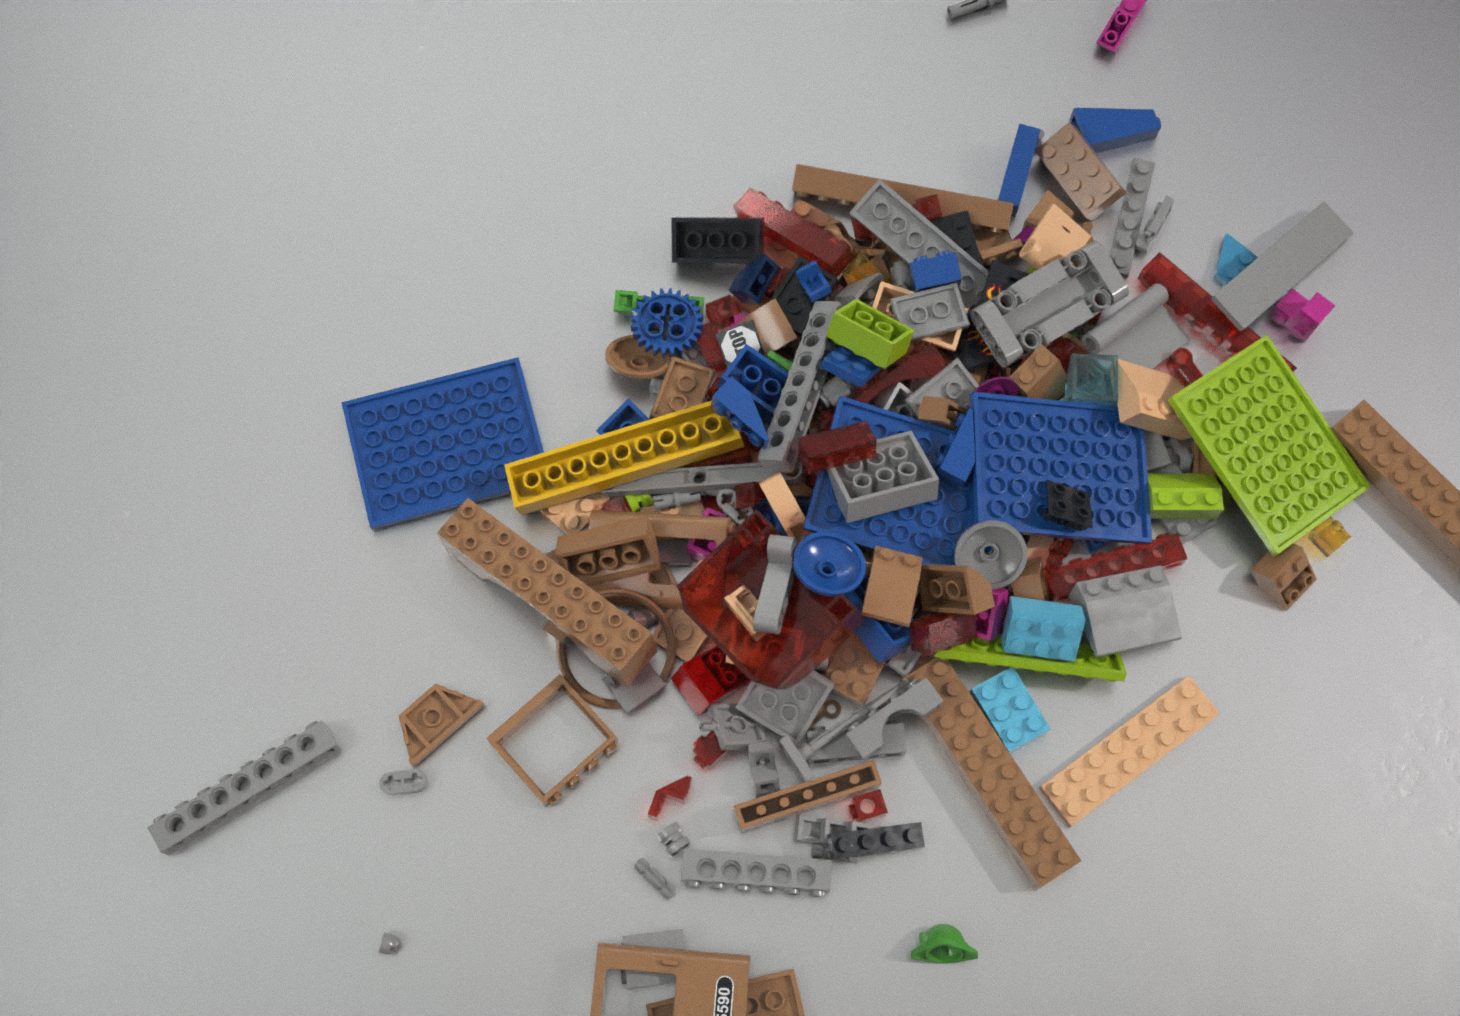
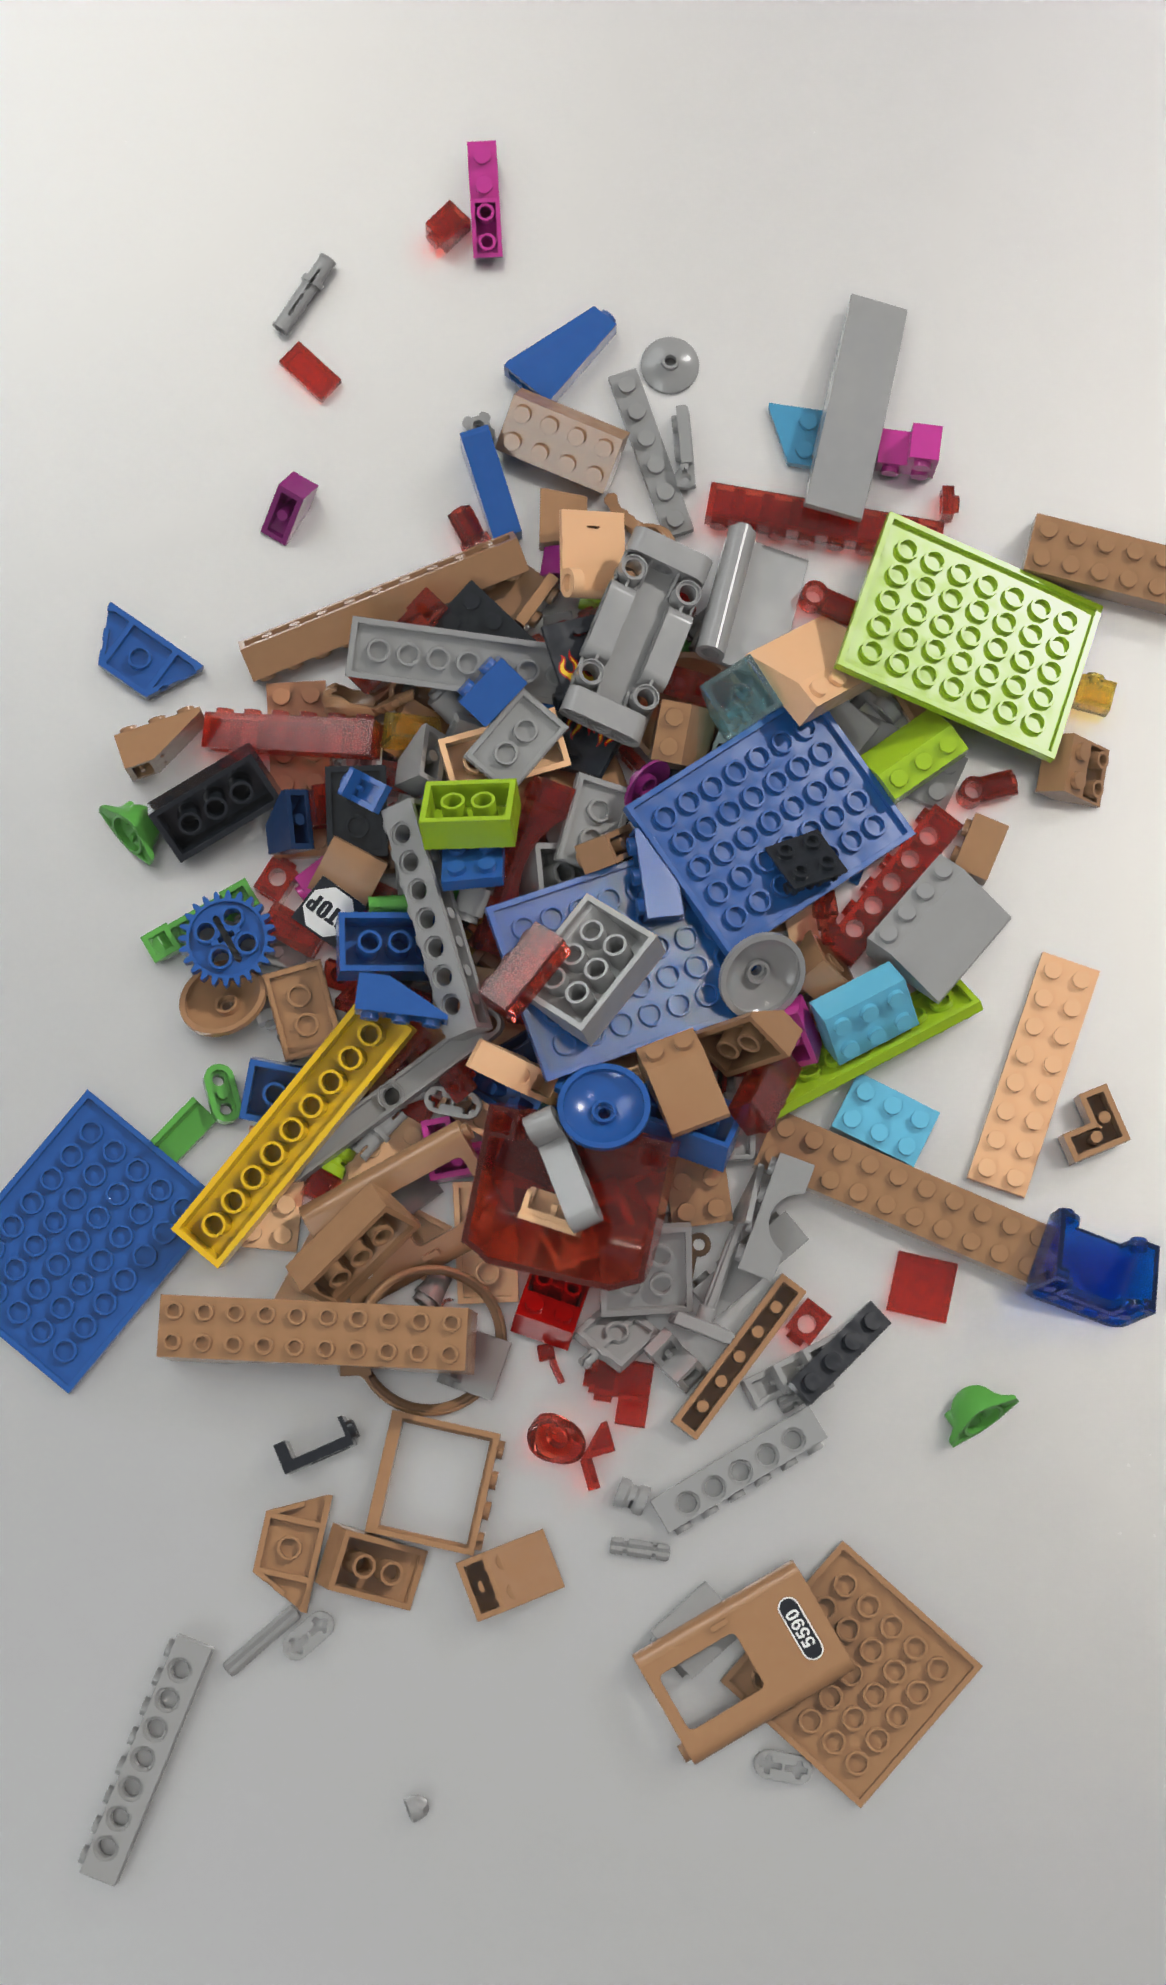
camera: 35 degrees left, 10 degrees up
none -> blue wing [98,602,204,700]
none -> bright green hat [99,801,160,865]
none -> medium nougat slope [114,706,207,781]
none -> bright green panel [151,1097,217,1163]
none -> bright green plate [203,1064,241,1125]
none -> light grey axle [223,1605,301,1676]
none -> magenta slope [261,471,319,546]
none -> black window [273,1415,360,1475]
none -> clear red tile [279,341,342,403]
none -> medium nougat slope [315,1522,428,1611]
none -> clear red brick [425,200,471,254]
none -> clear red piece [447,504,491,551]
none -> medium nougat slope [456,1529,565,1622]
none -> clear red hat [527,1413,586,1464]
none -> clear red hand [537,1344,565,1384]
none -> clear red slope [614,1361,654,1428]
none -> light grey dish [641,337,699,394]
none -> clear red tile [885,1251,958,1324]
none -> clear red plate [939,485,960,523]
none -> medium nougat brick [949,812,1009,885]
none -> clear red piece [956,769,1018,809]
none -> clear blue windscreen [1026,1208,1160,1327]
none -> medium nougat brick [1058,1083,1131,1166]

